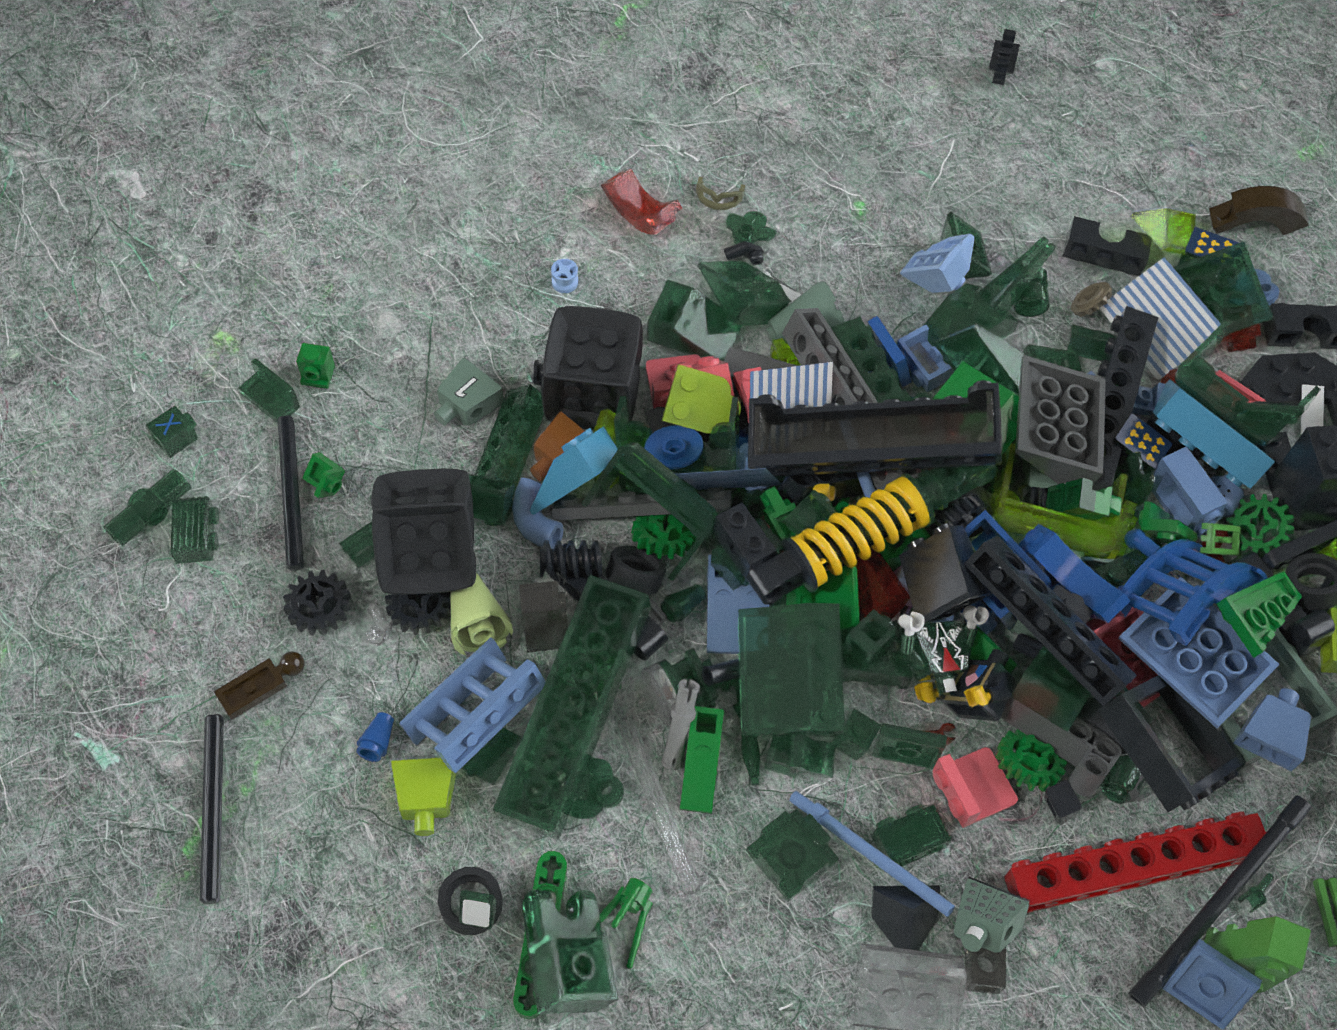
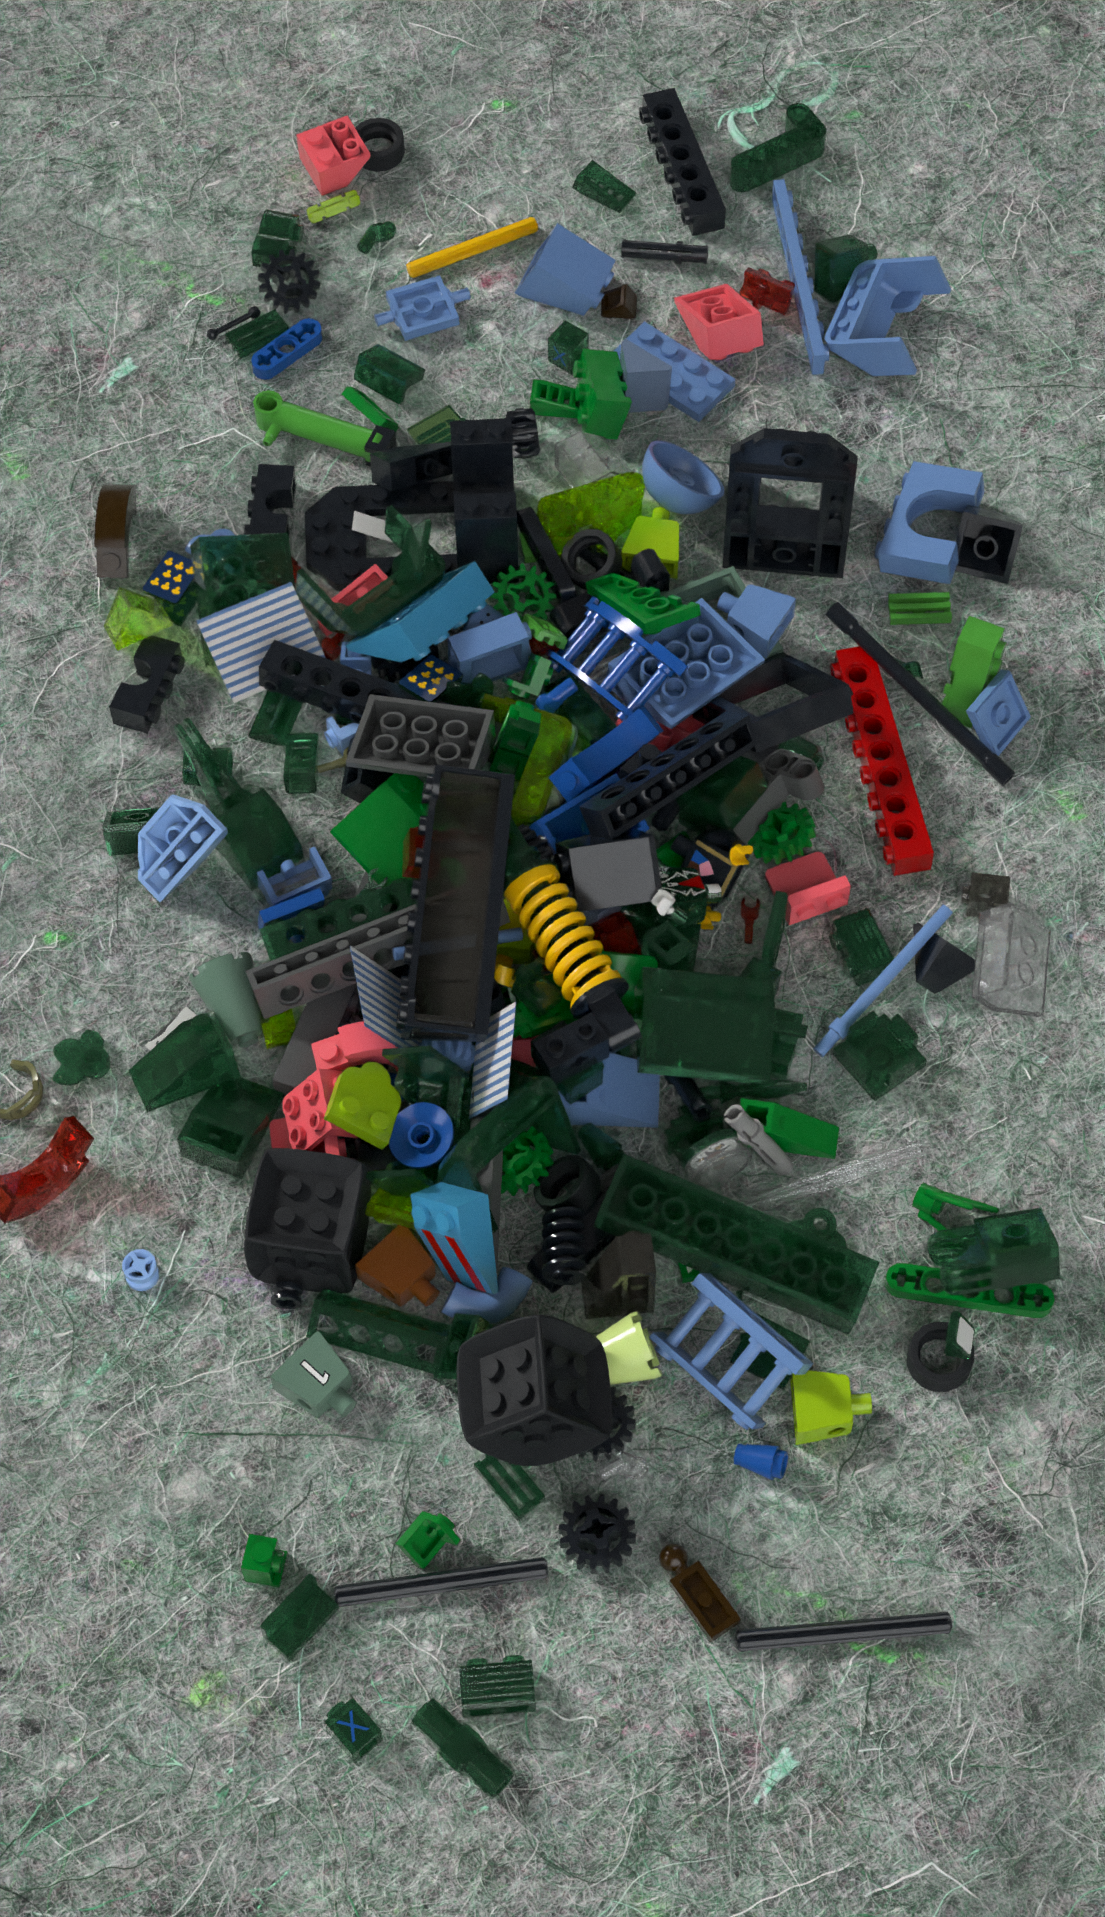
camera: 85 degrees left, 0 degrees up
black arm [724,241,764,265] -> none
clear green slope [933,324,1024,396] -> none
sand green torso [954,876,1030,953] -> none
black slope [1044,780,1082,825] -> none
dark tan gear [1071,282,1113,317] -> none

